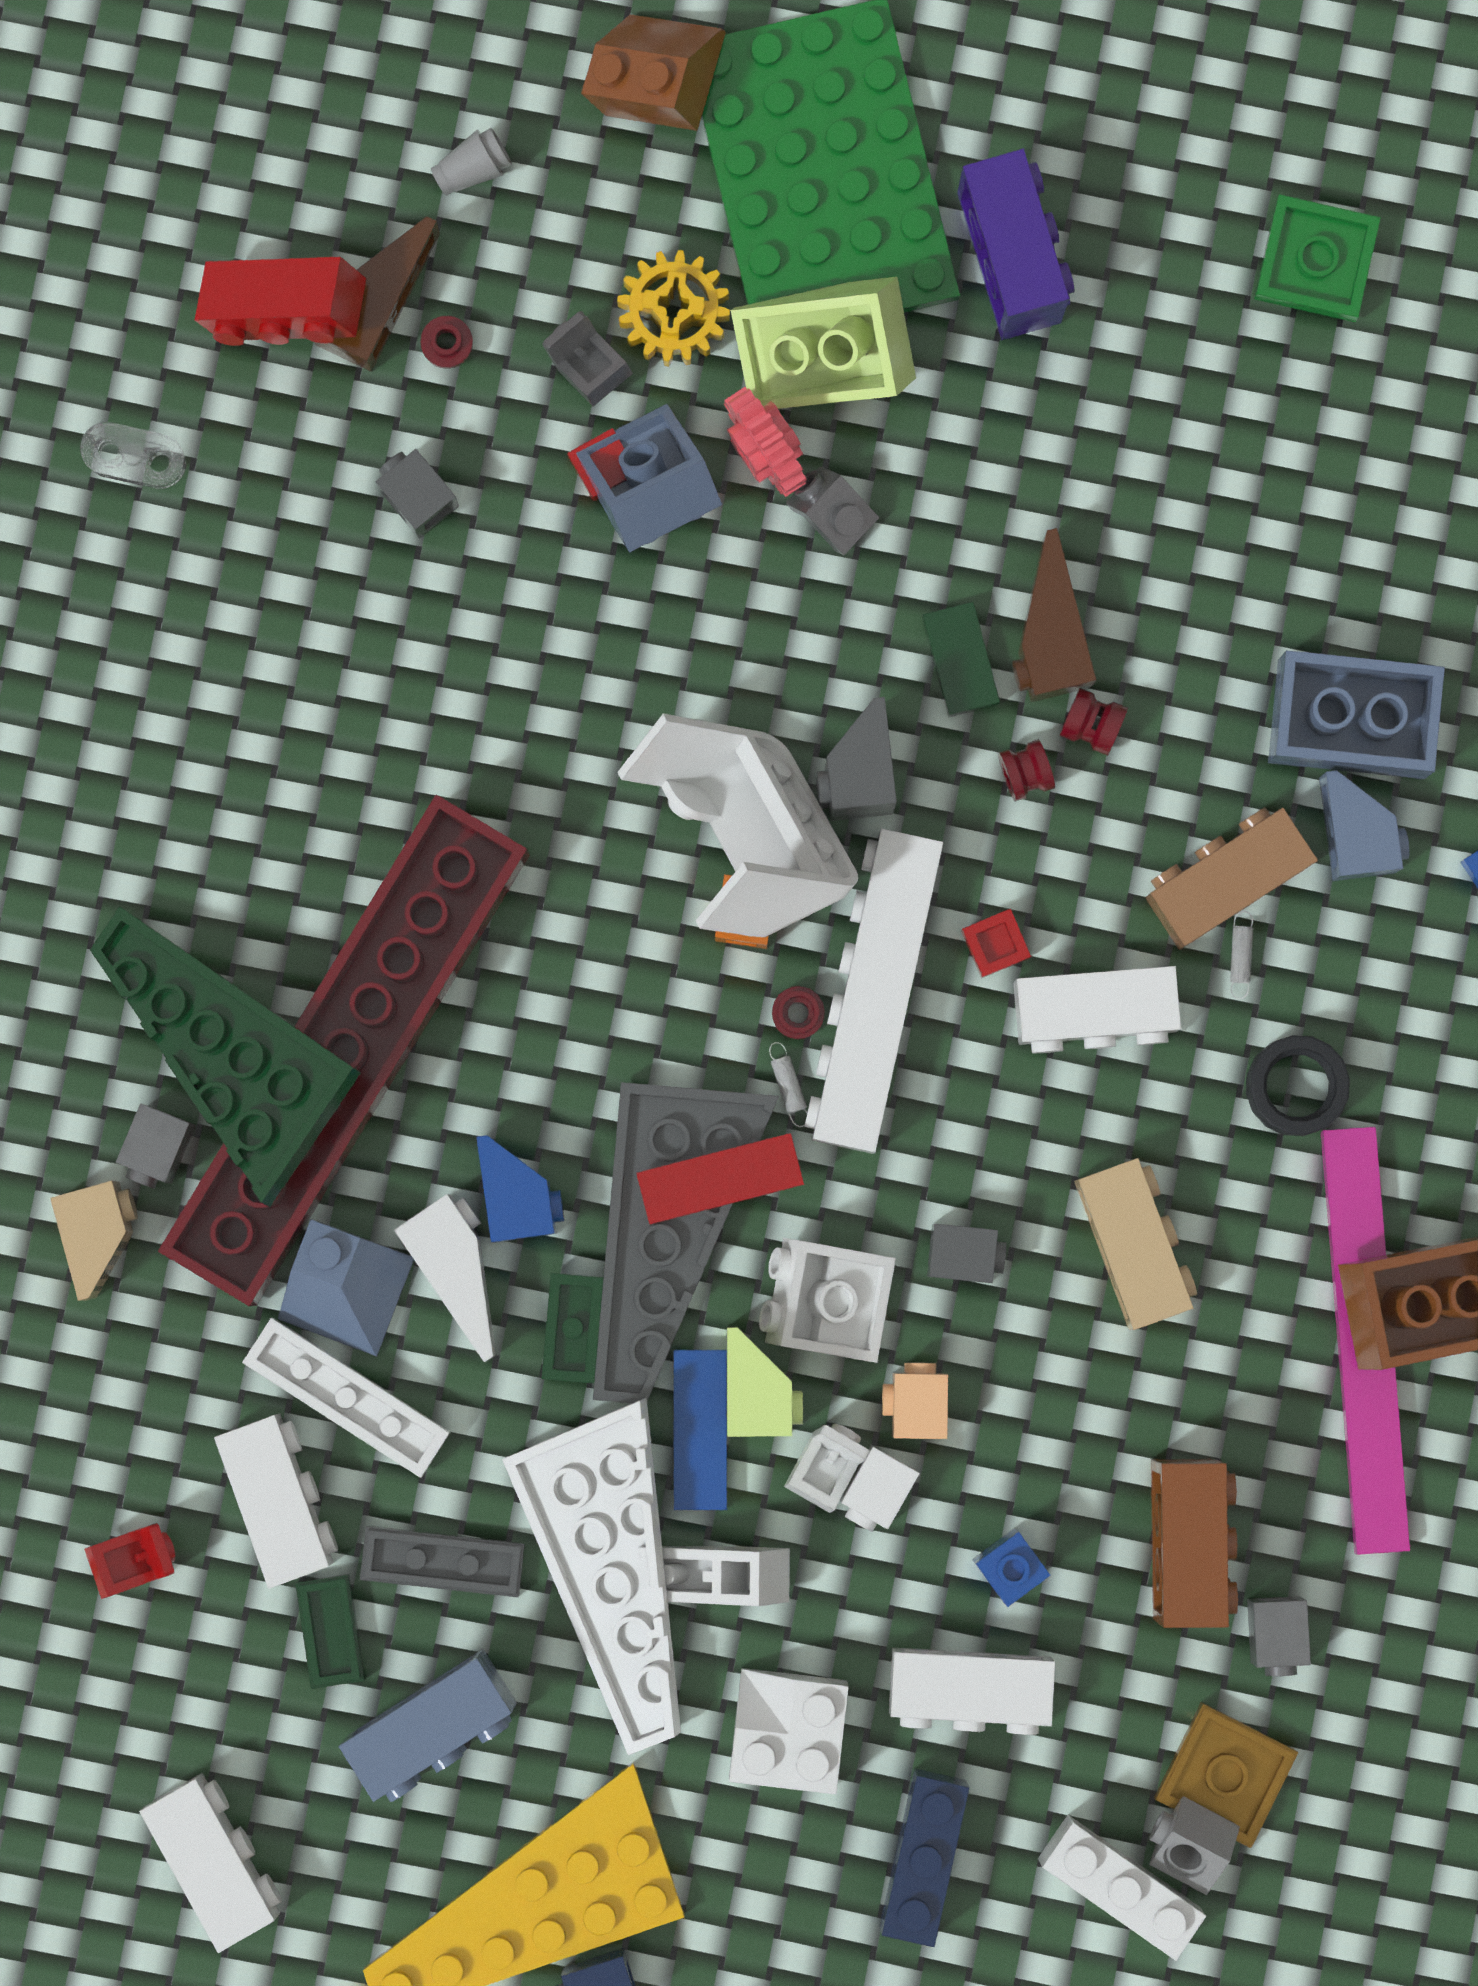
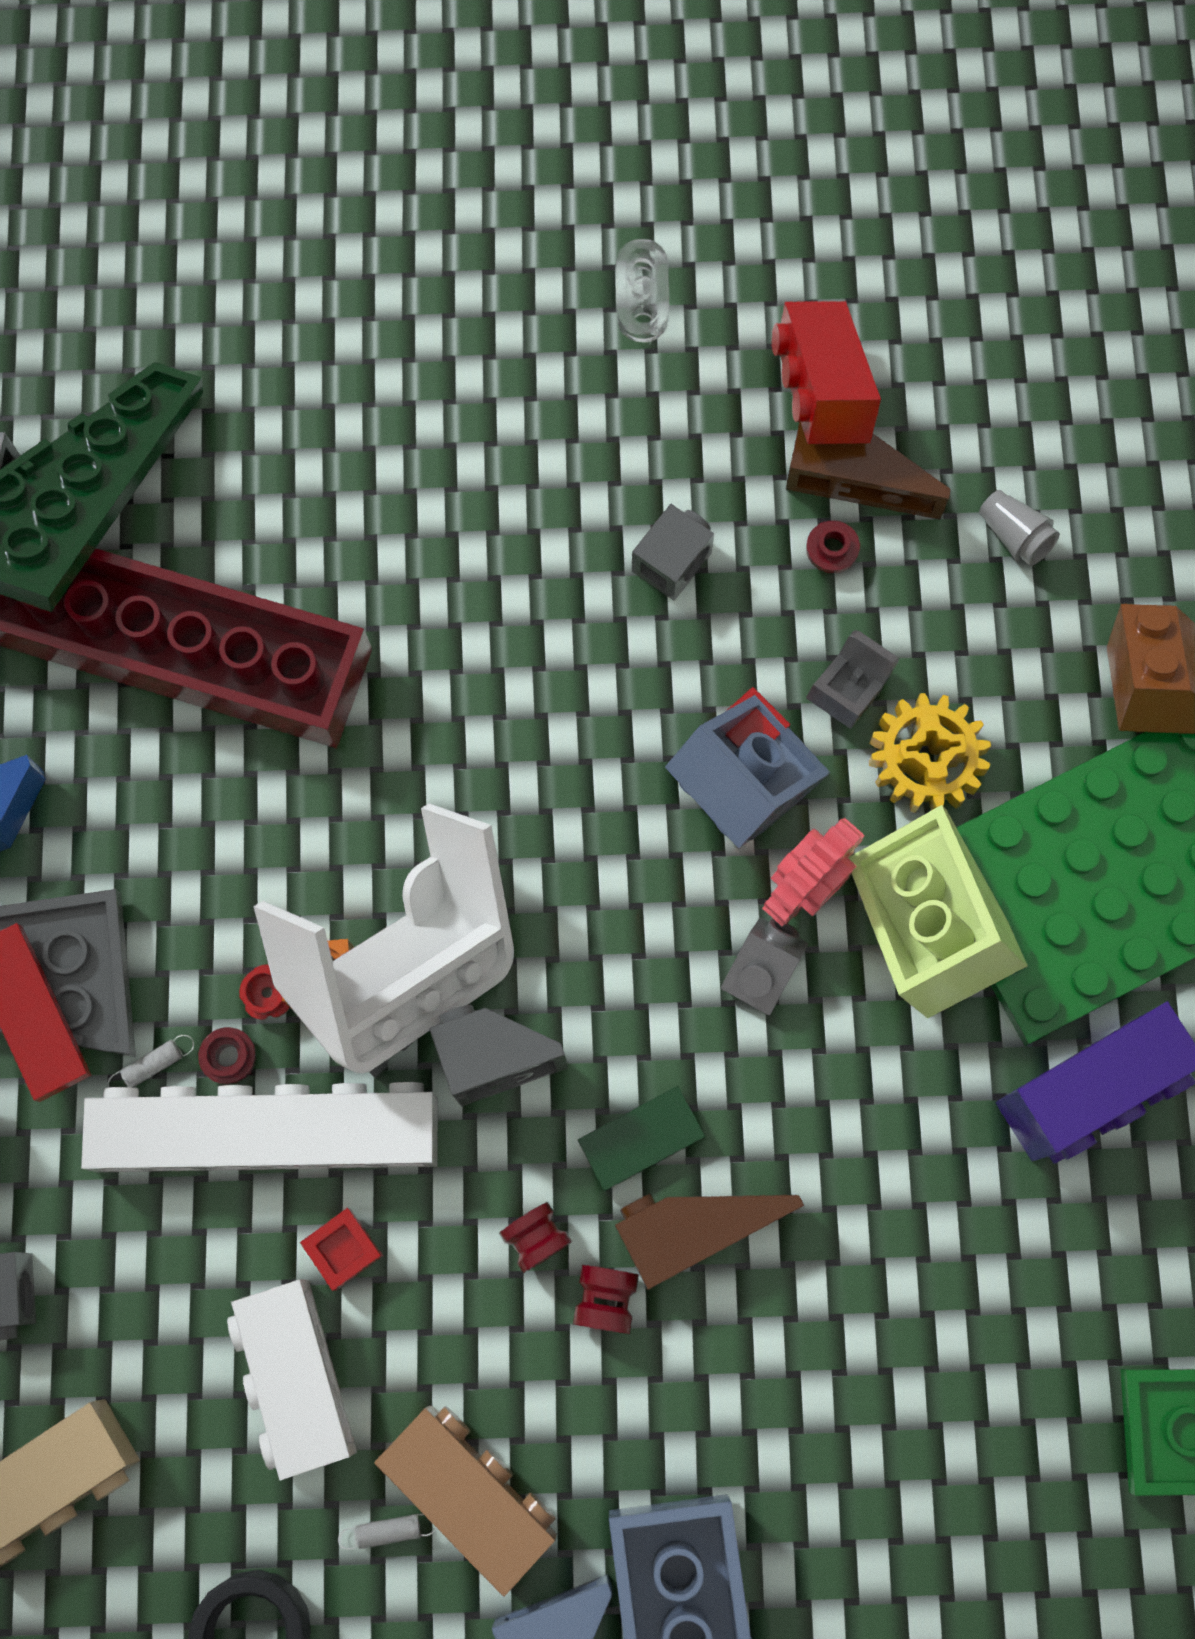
camera: 80 degrees right, 10 degrees down
none -> red plate [239,964,290,1020]

